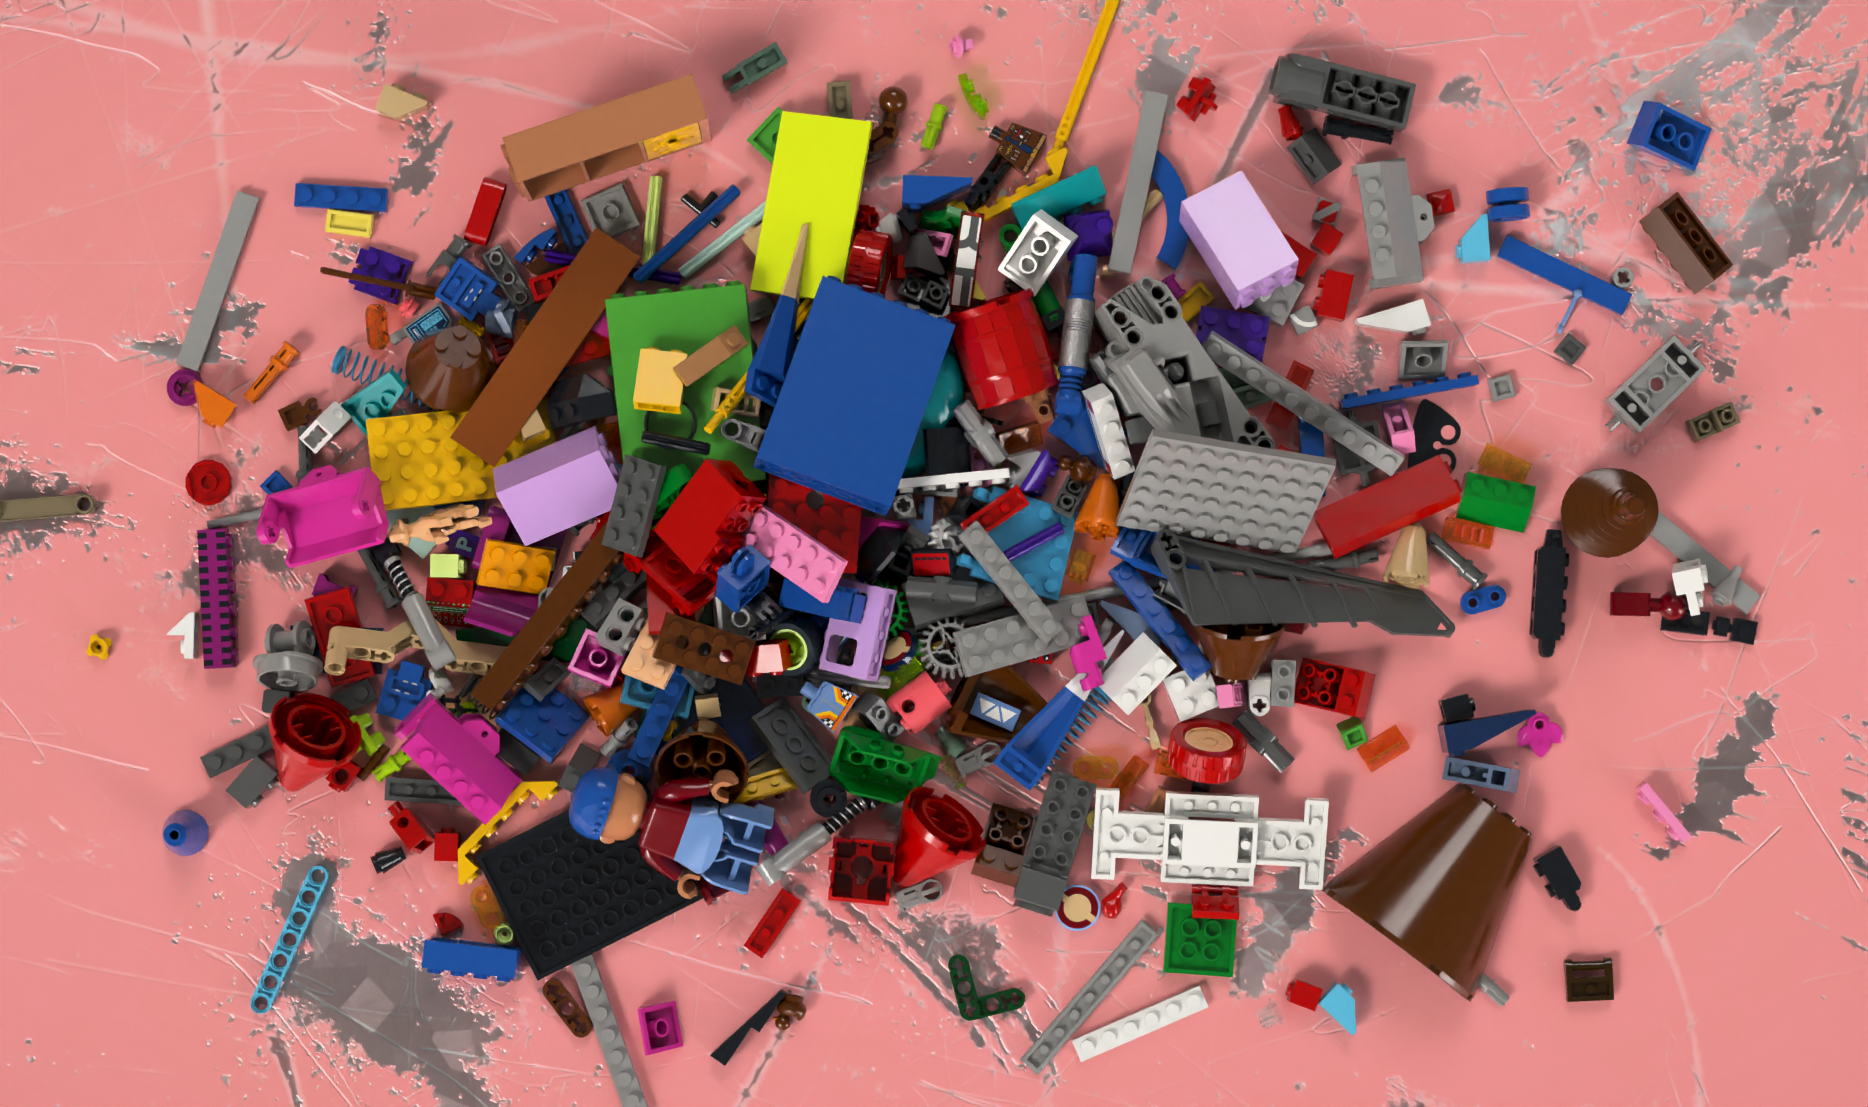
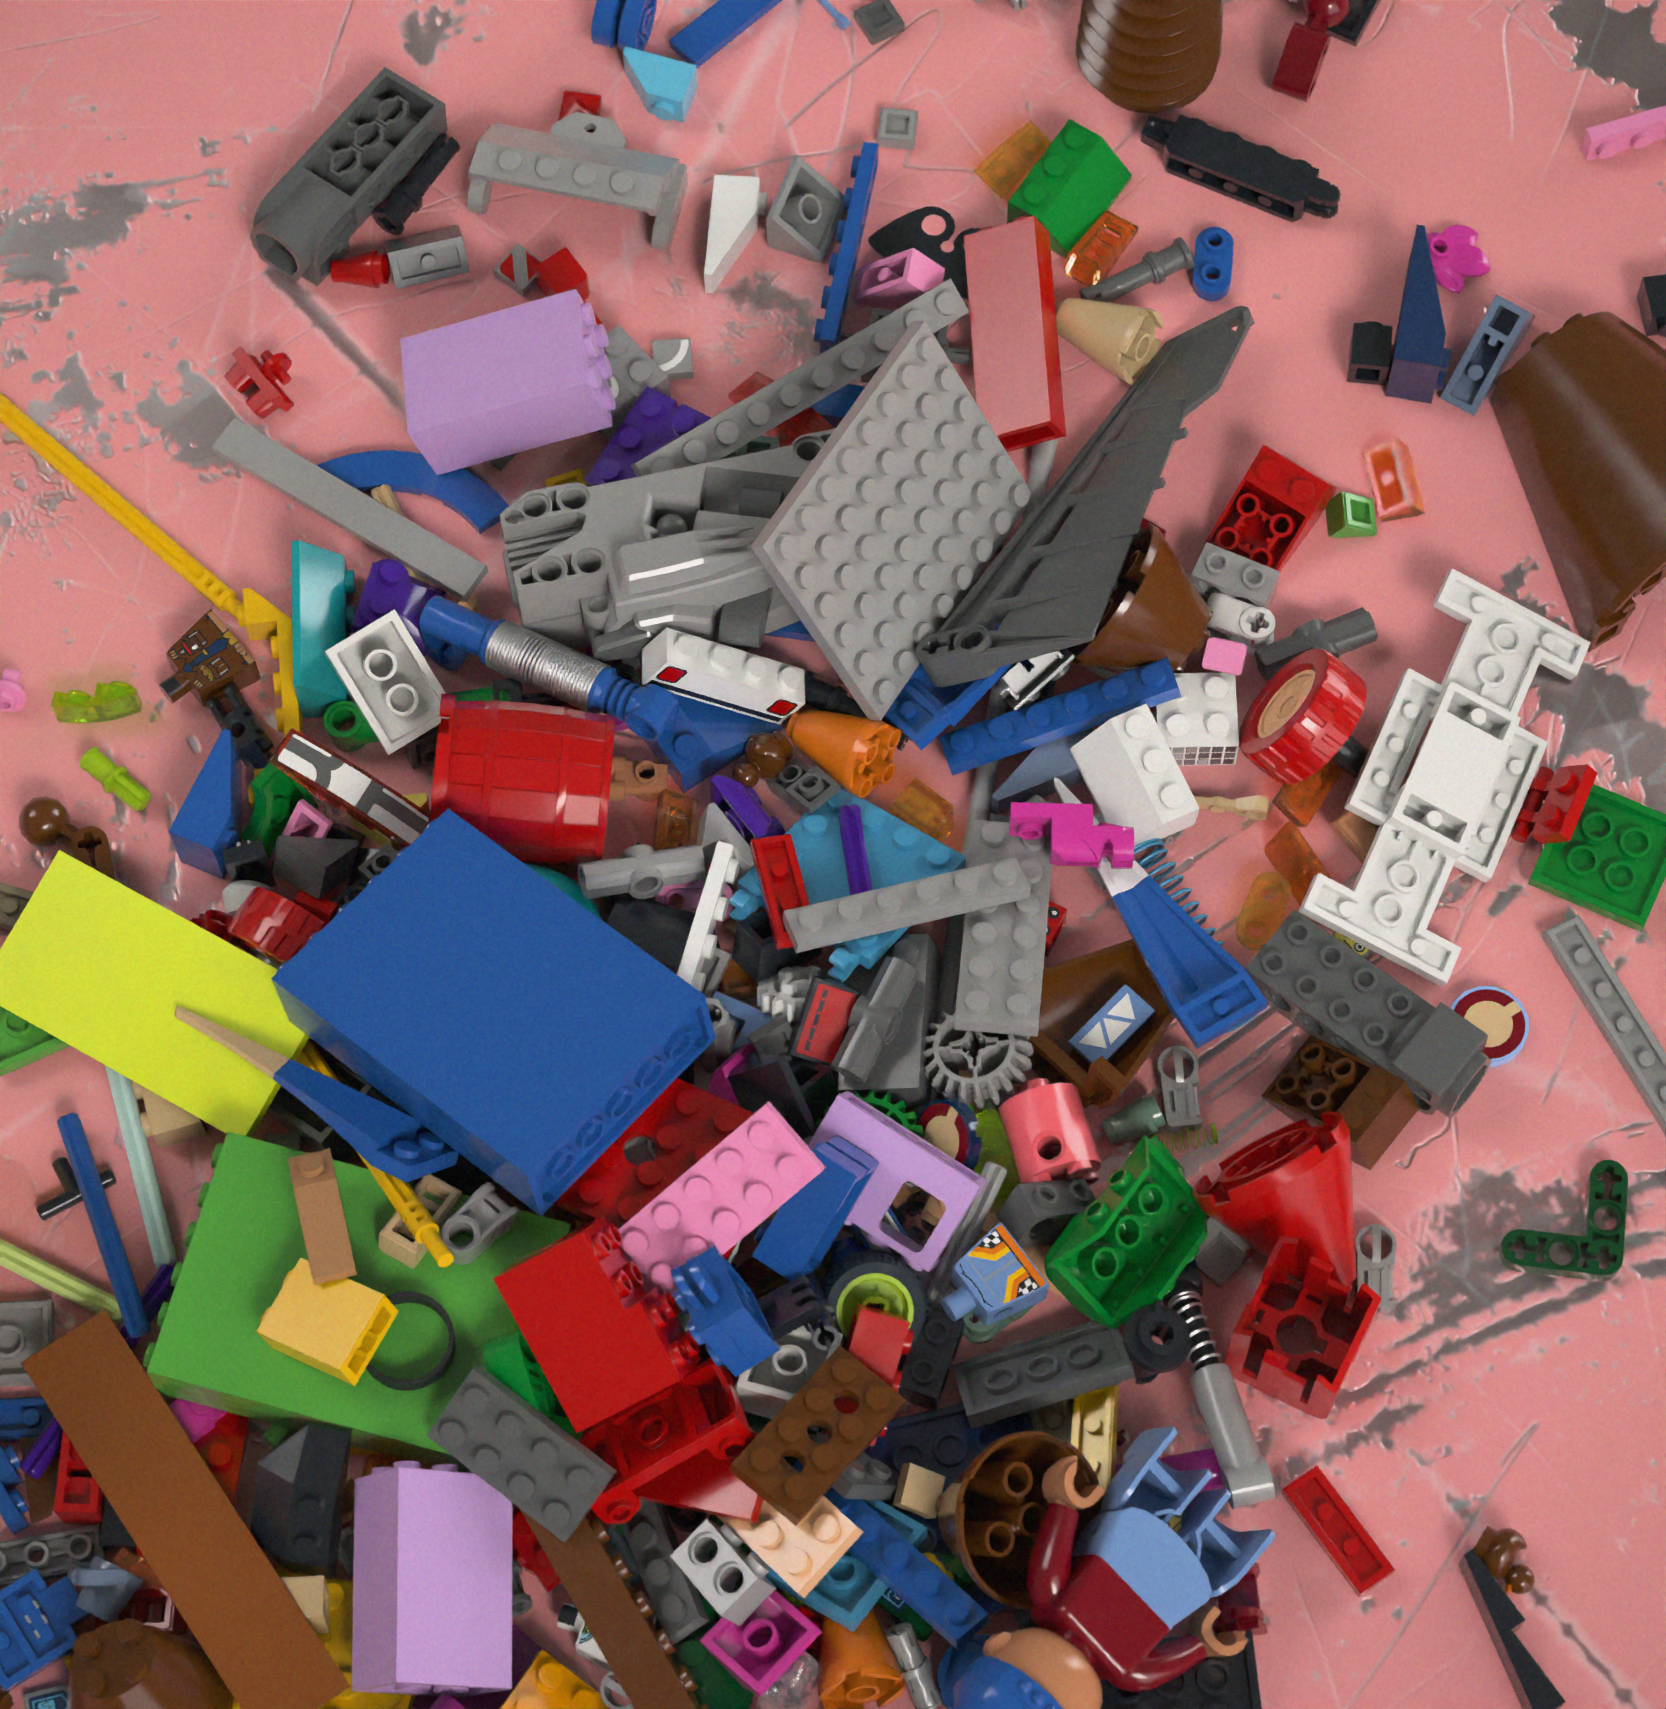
camera: 70 degrees left, 20 degrees down
black axle [641,430,711,455] -> none
red animal [1101,882,1128,919] -> none
dark grey pin [1308,547,1379,571] -> none
red brick [1313,269,1354,322] -> none

